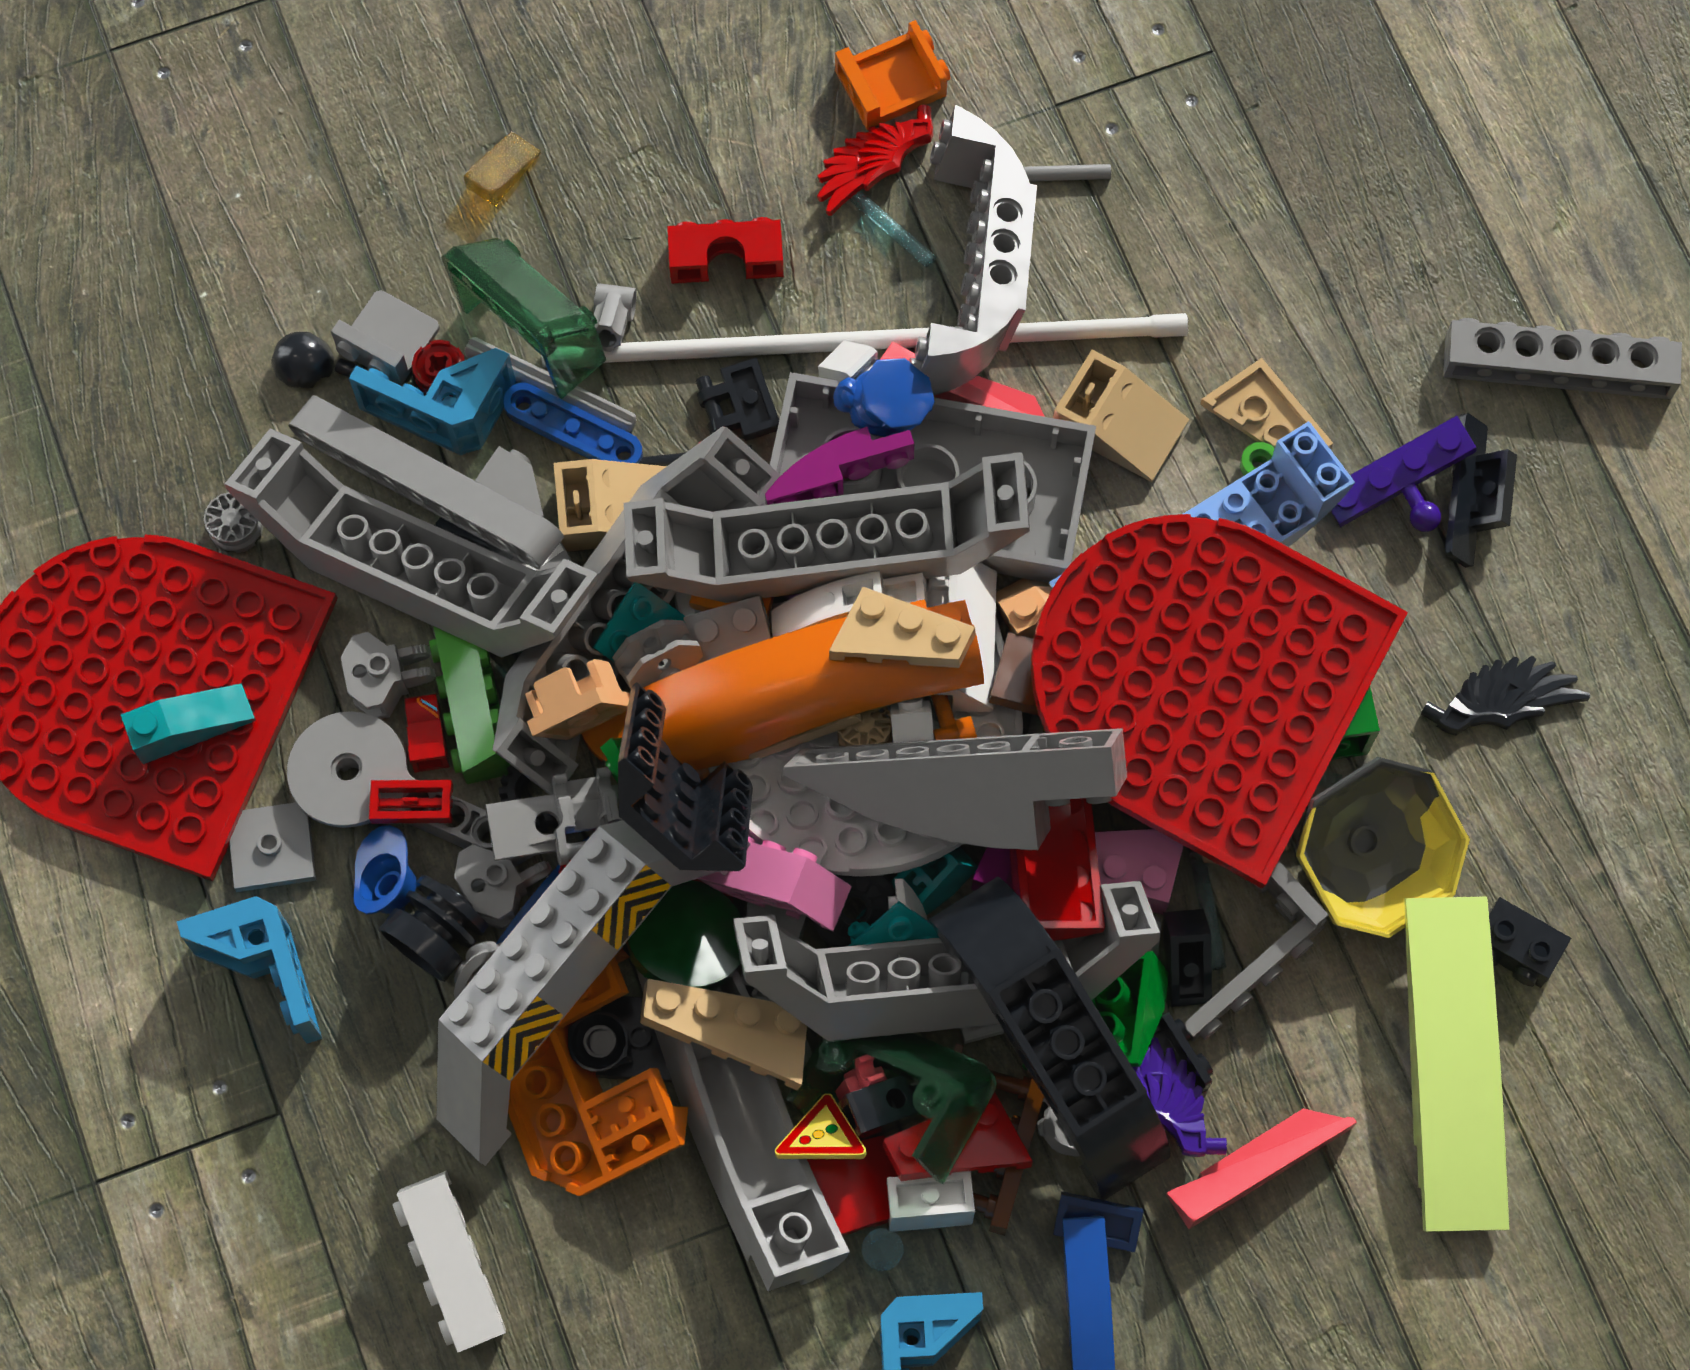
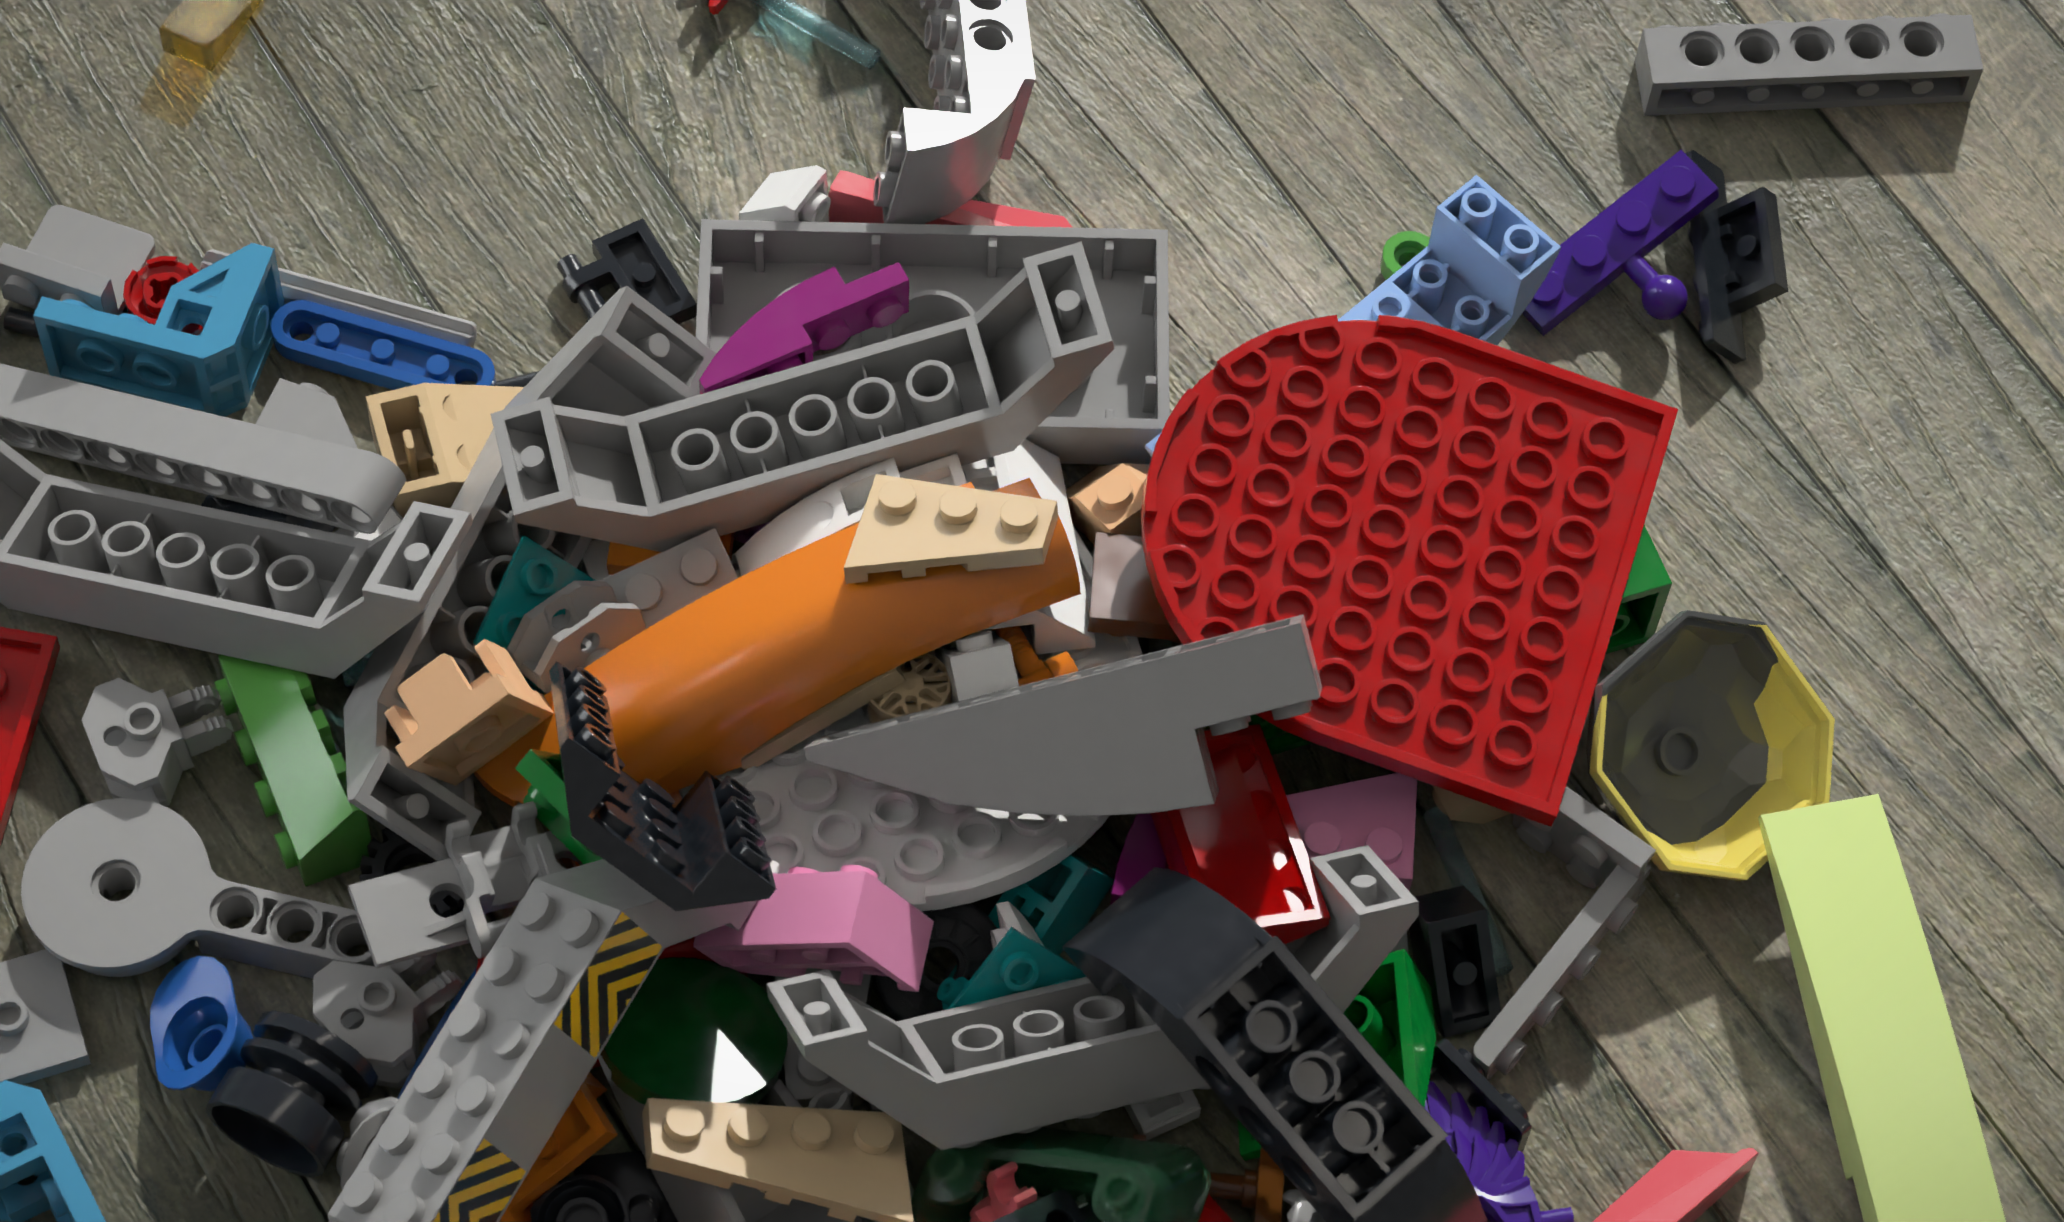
camera: 15 degrees left, 10 degrees down
red tile [369,780,454,824] -> none
red leg [405,693,450,773] -> none
clear green windscreen [441,238,606,399] -> none
white piece [541,313,1188,368] -> none
light grey piece [589,283,637,352] -> none
red arch [667,217,784,284] -> none
blue piece [833,358,935,437] -> none
tan slope [1053,349,1189,482] -> none
tan wing [1200,358,1333,449] -> none
black animal [1420,656,1590,736] -> none
black brick [1489,897,1572,988] -> none

